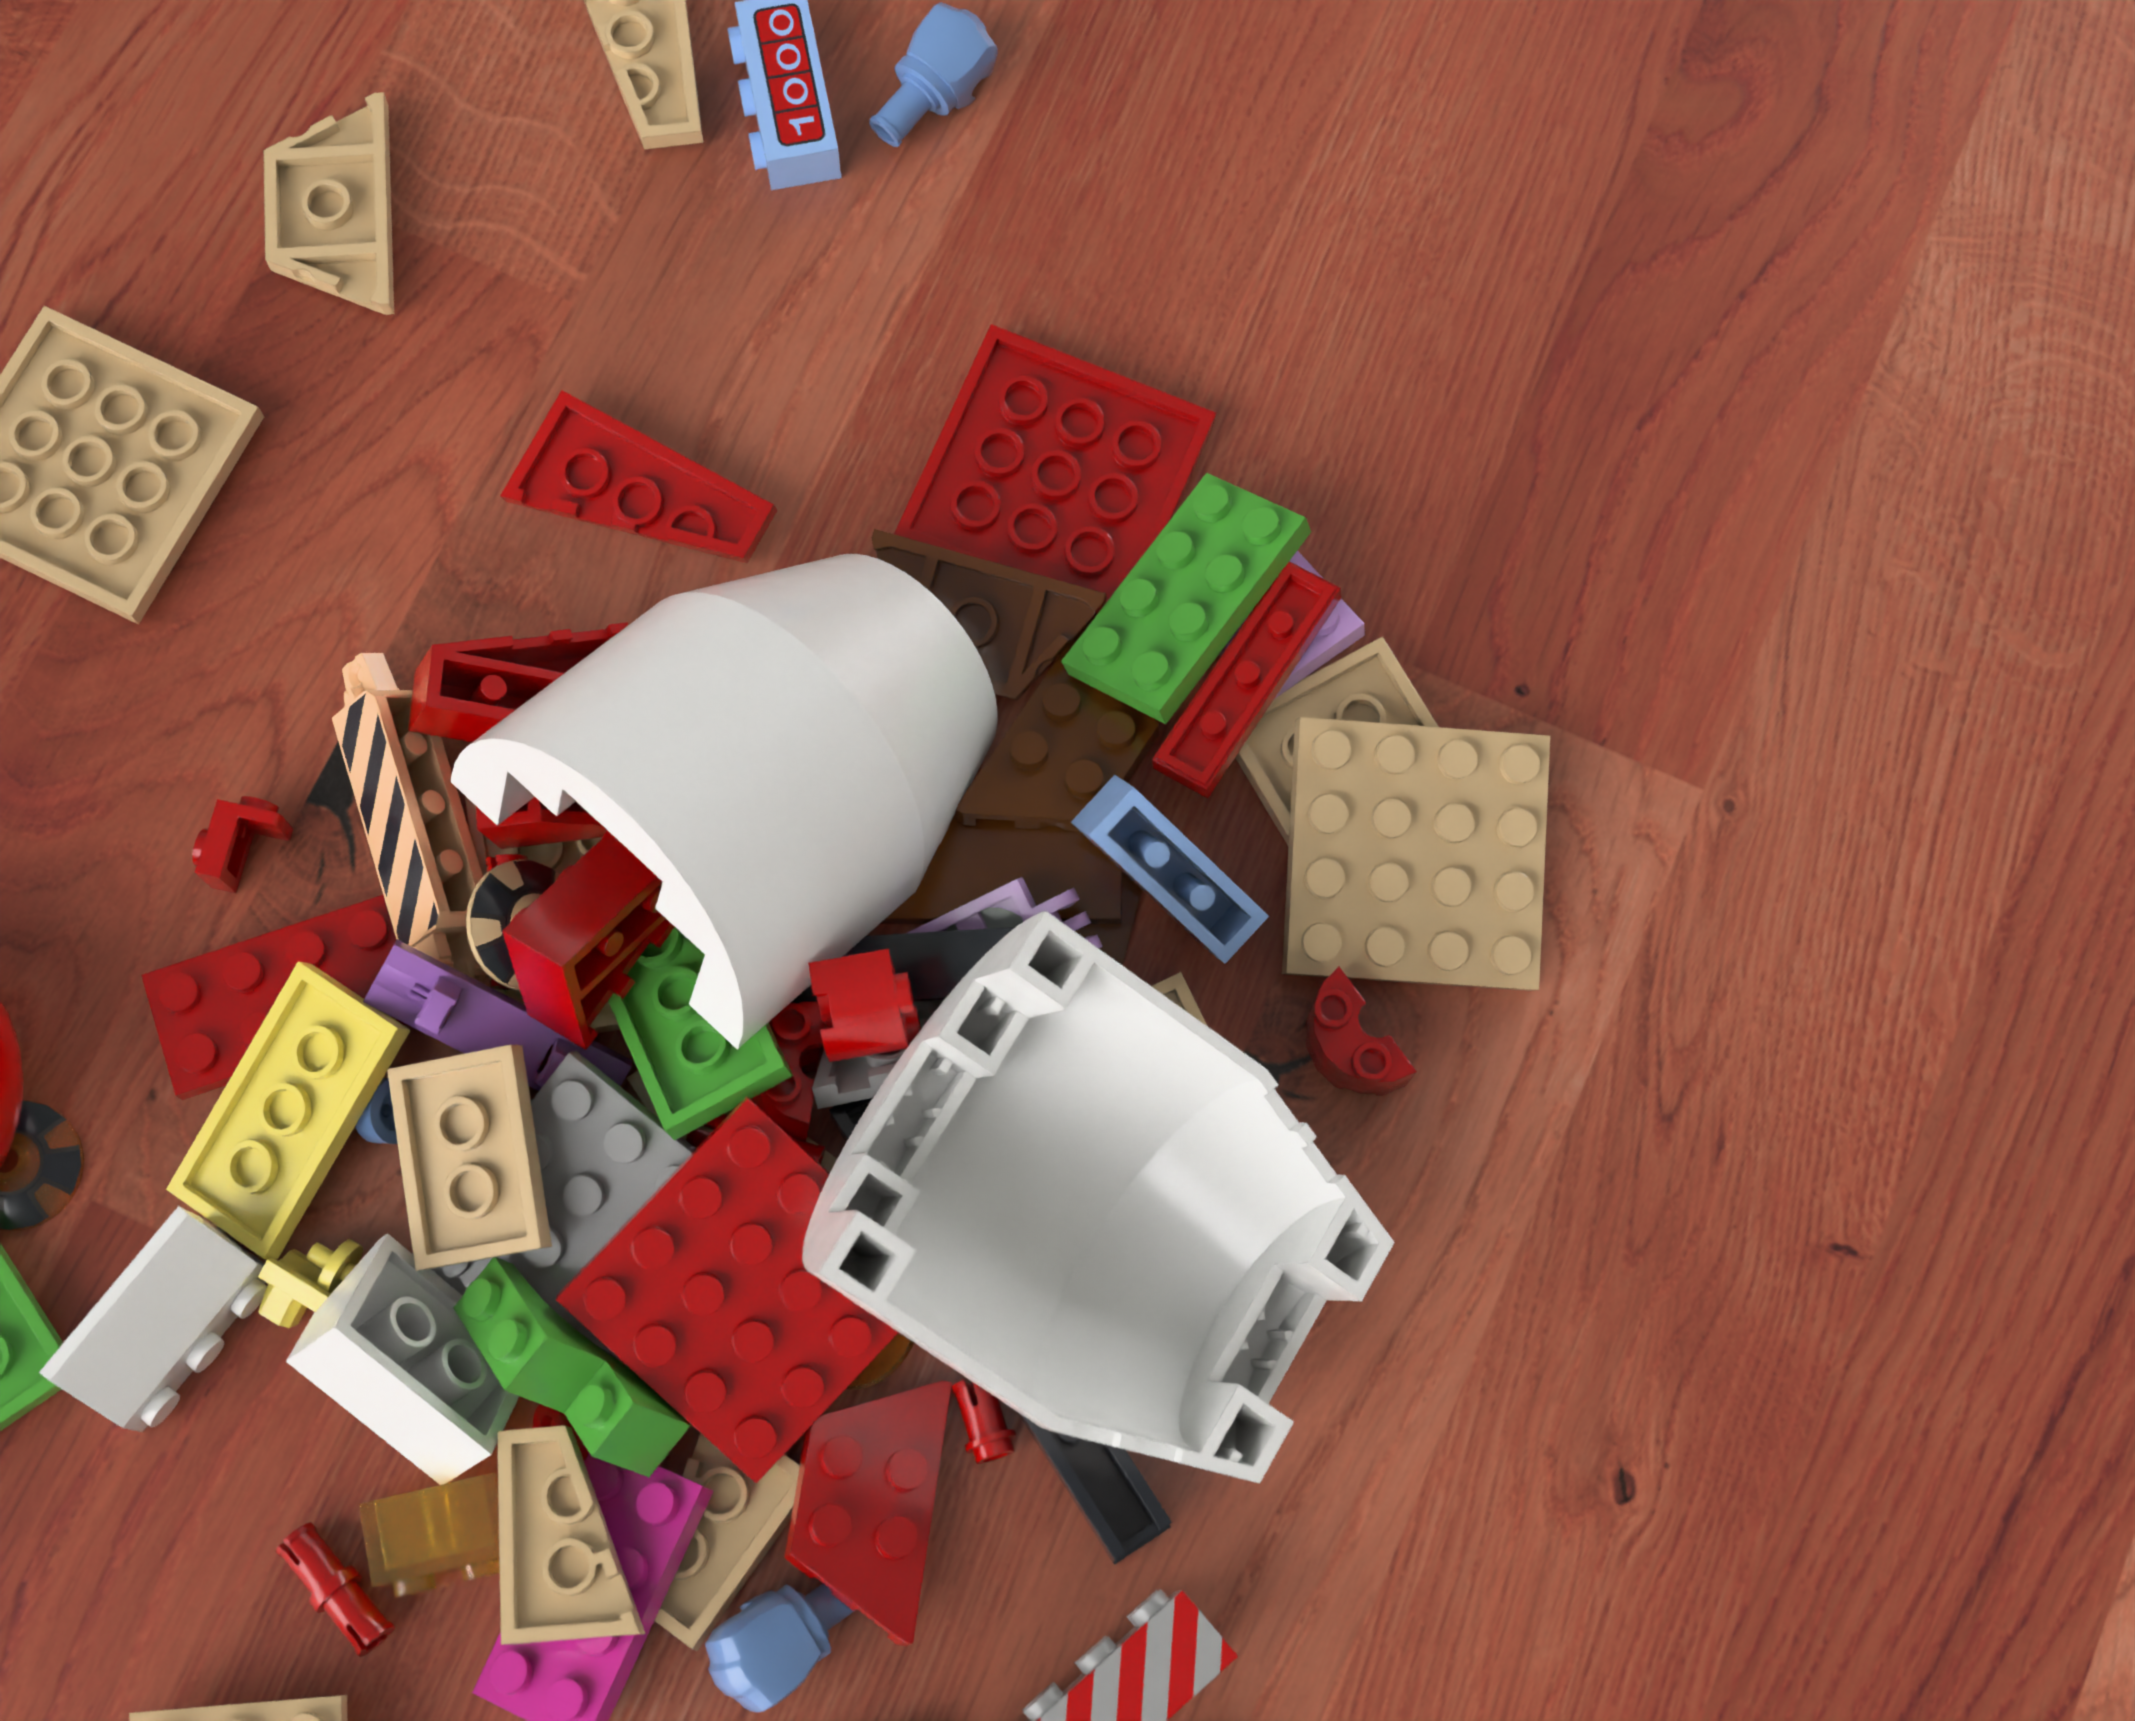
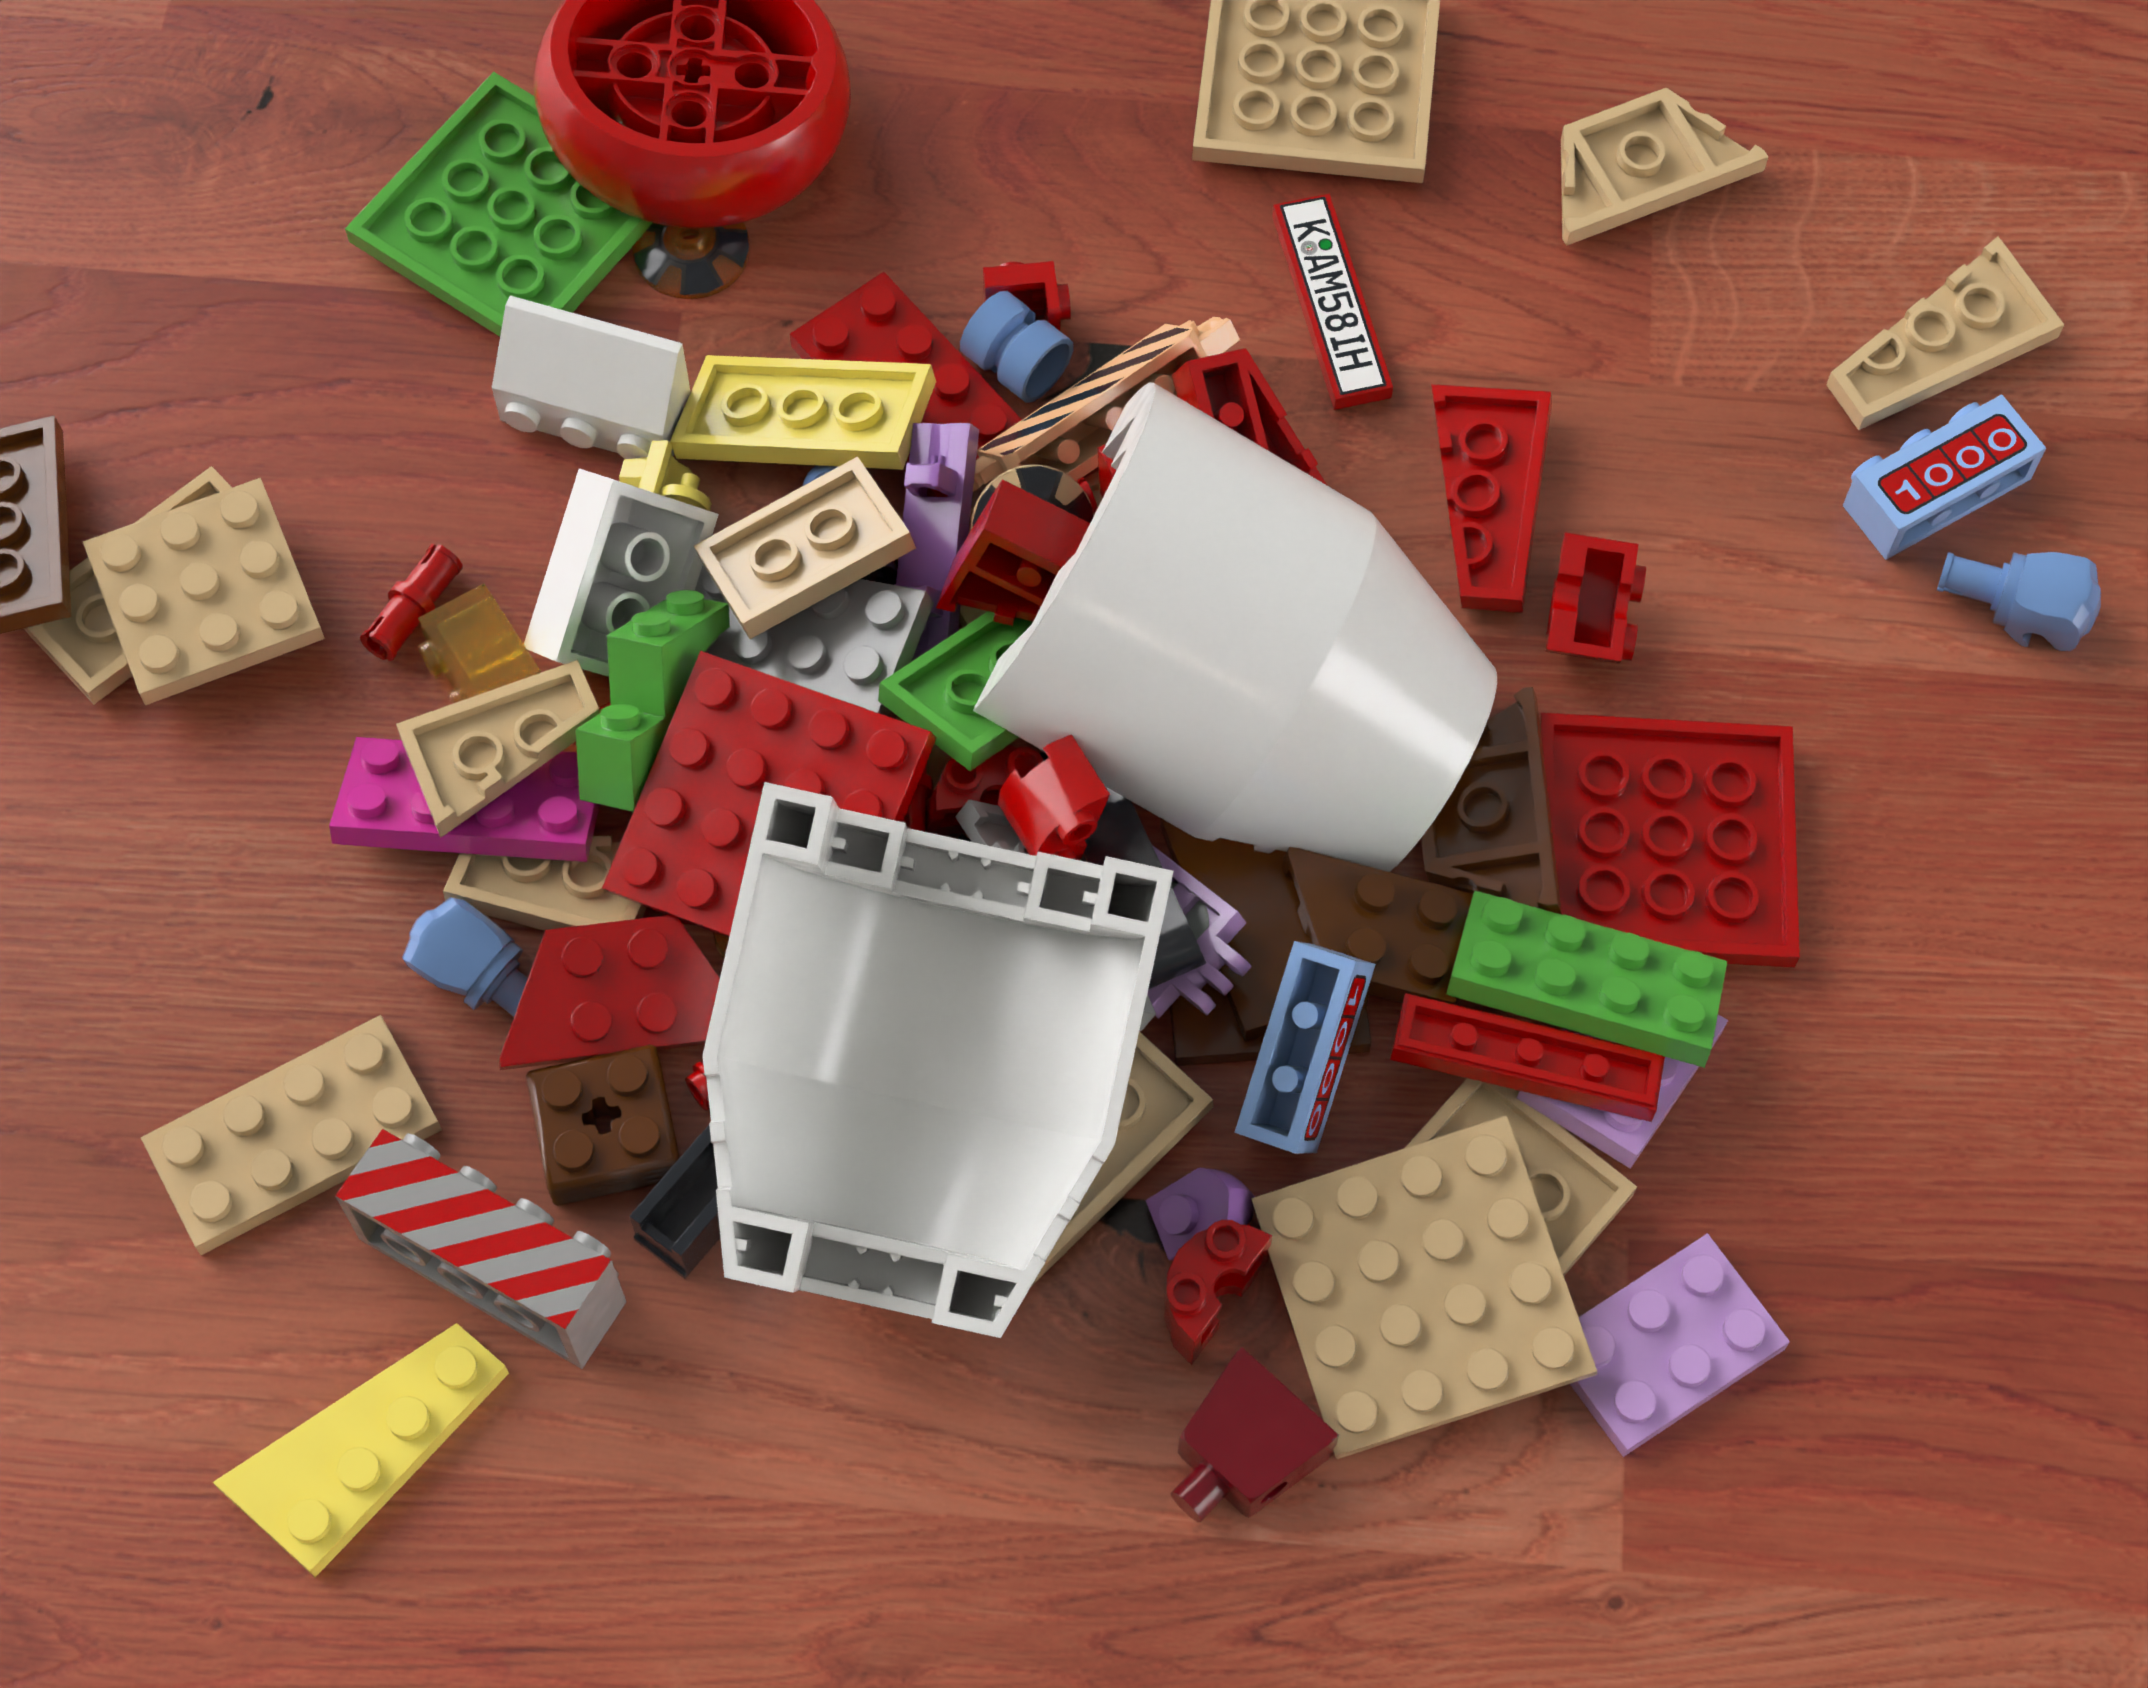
camera: 75 degrees right, 10 degrees down
none -> reddish brown brick [526,1045,680,1206]
none -> medium blue wheel [960,291,1073,403]
none -> medium lavender plate [1146,1168,1255,1260]
none -> dark red torso [1170,1347,1339,1522]
none -> tile [1272,193,1393,410]
none -> red cylinder [1545,532,1646,664]
none -> lavender plate [1570,1233,1790,1457]

